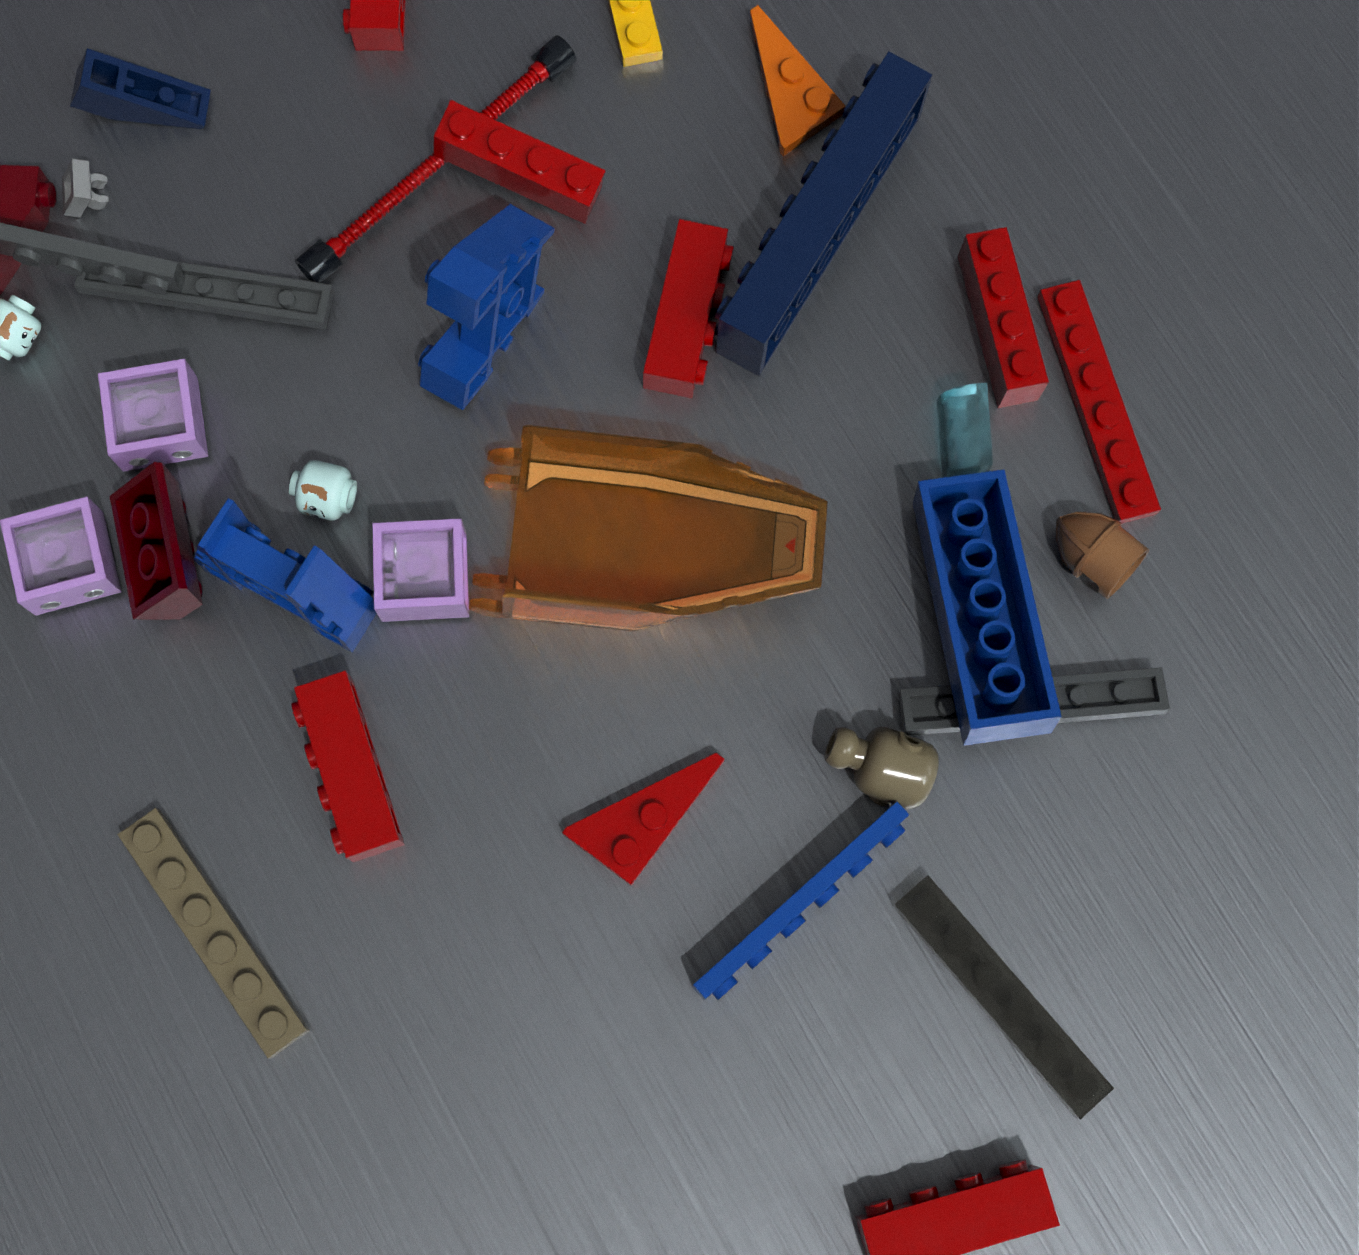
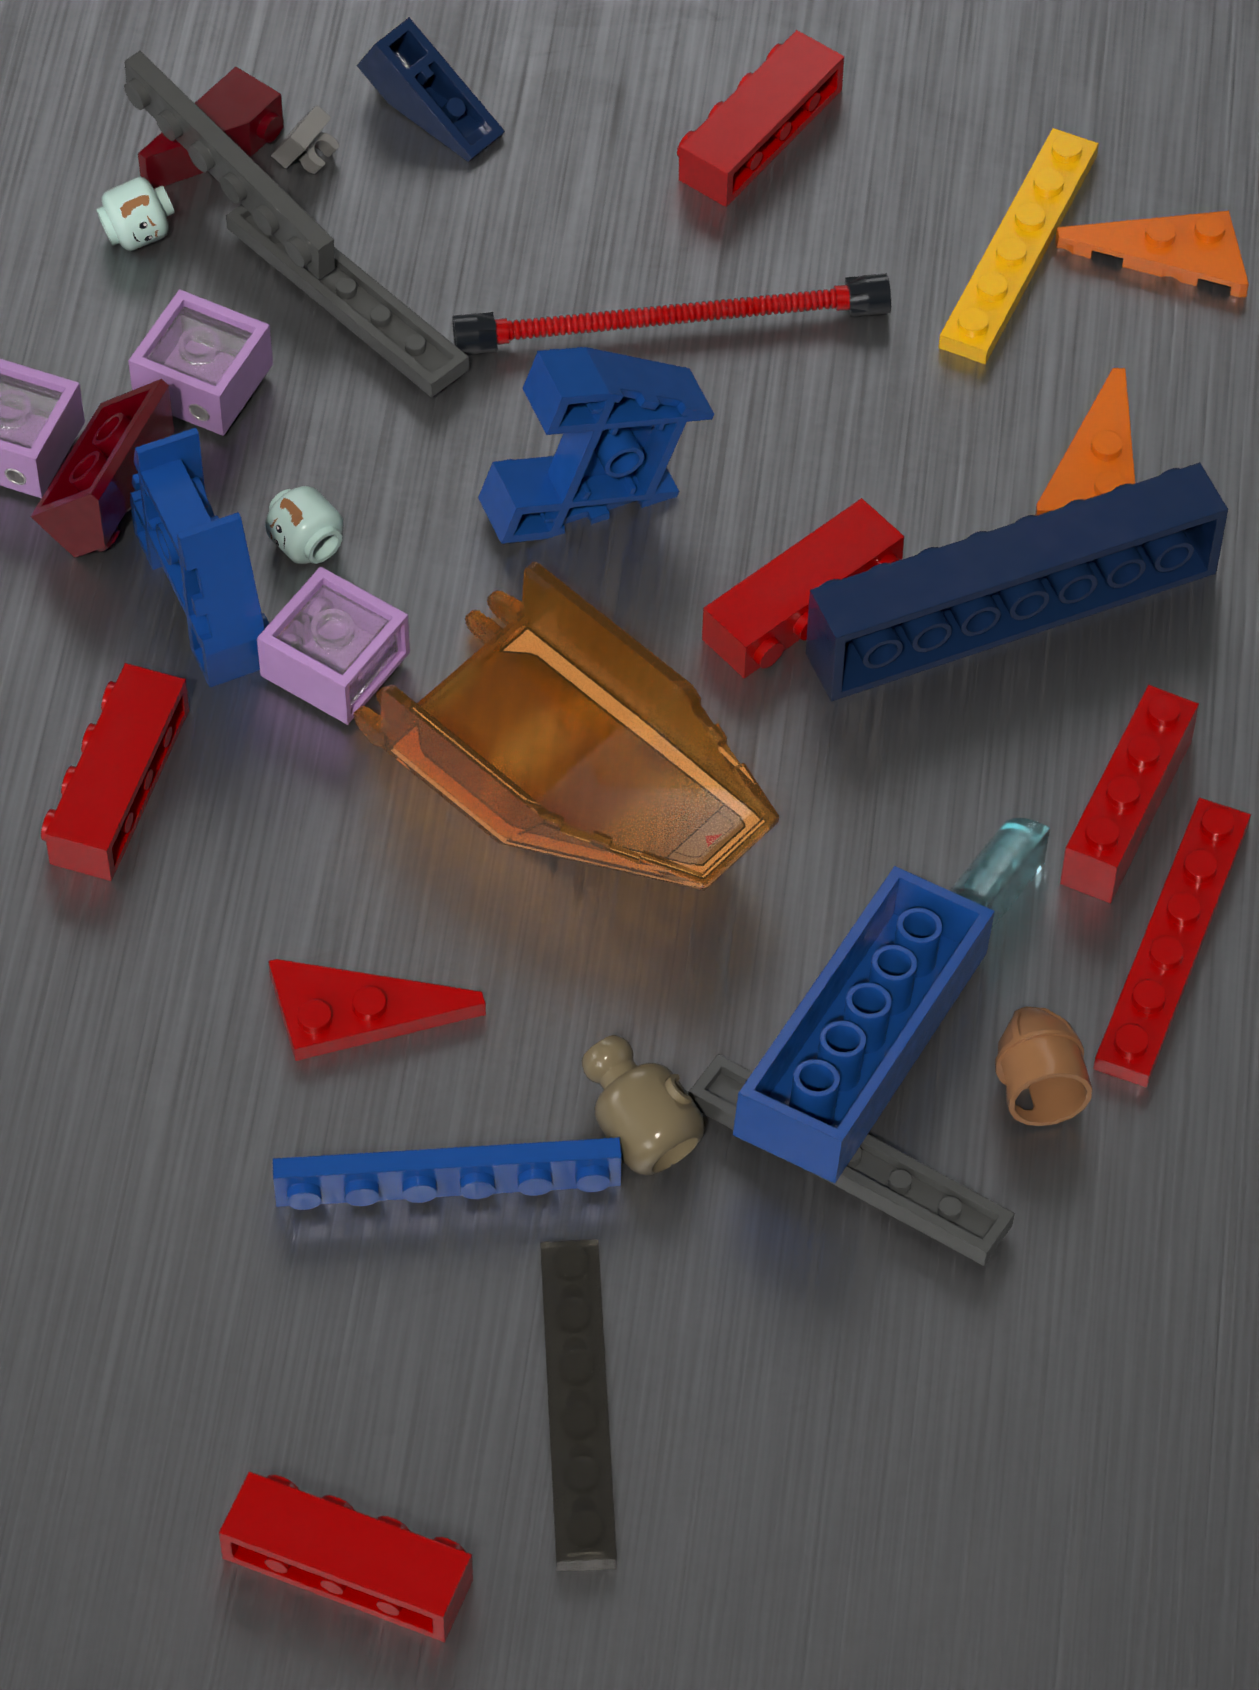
camera: 40 degrees right, 20 degrees down
red brick [434,100,606,224] -> none

